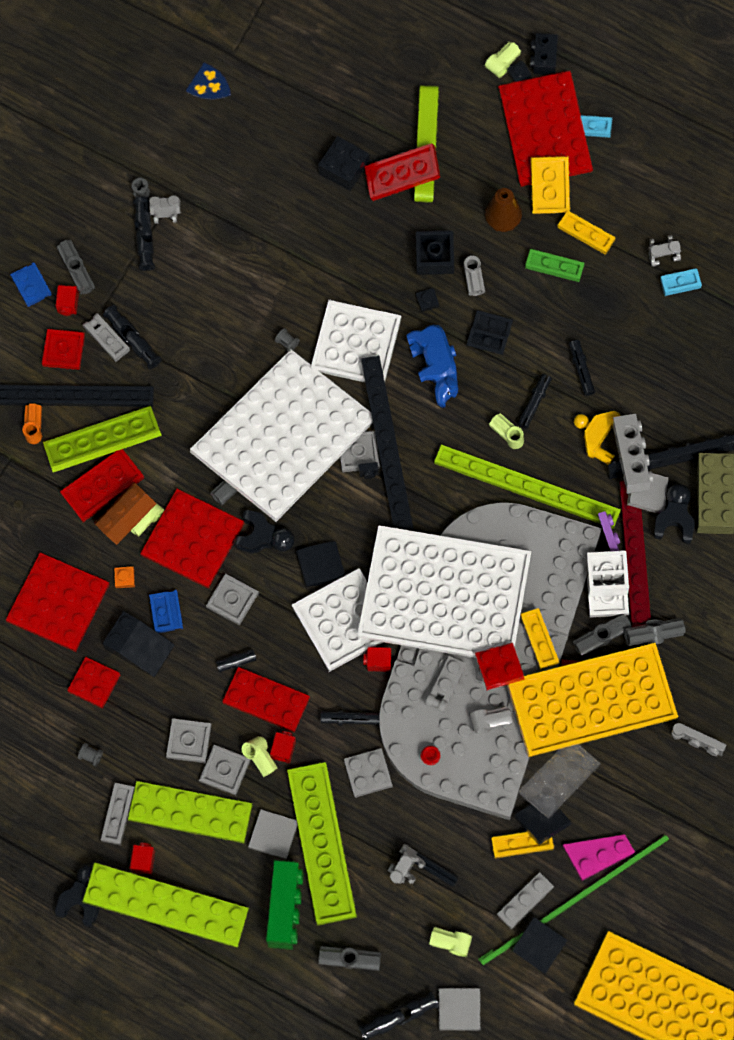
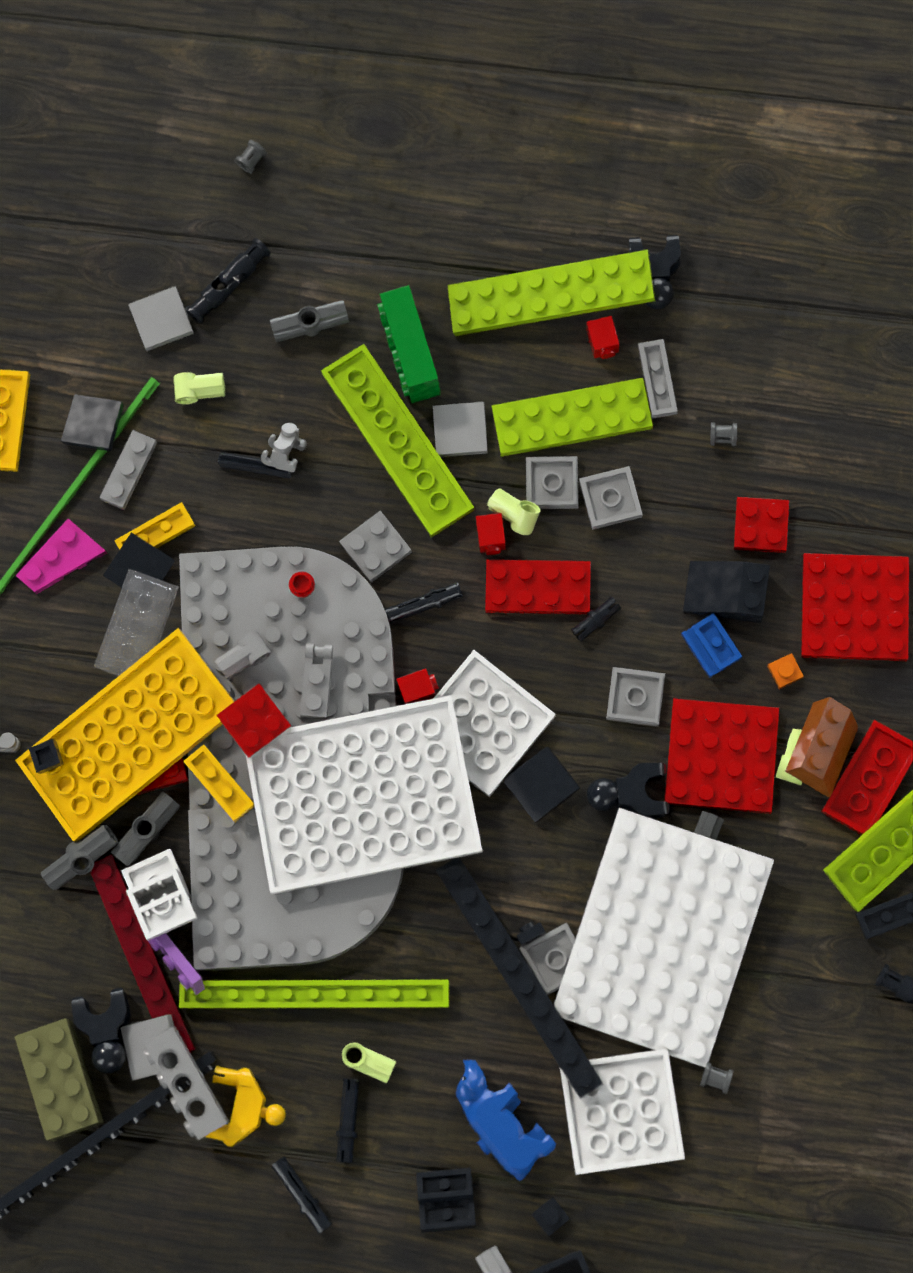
camera: 165 degrees right, 5 degrees up
none -> black plate [29,738,64,774]

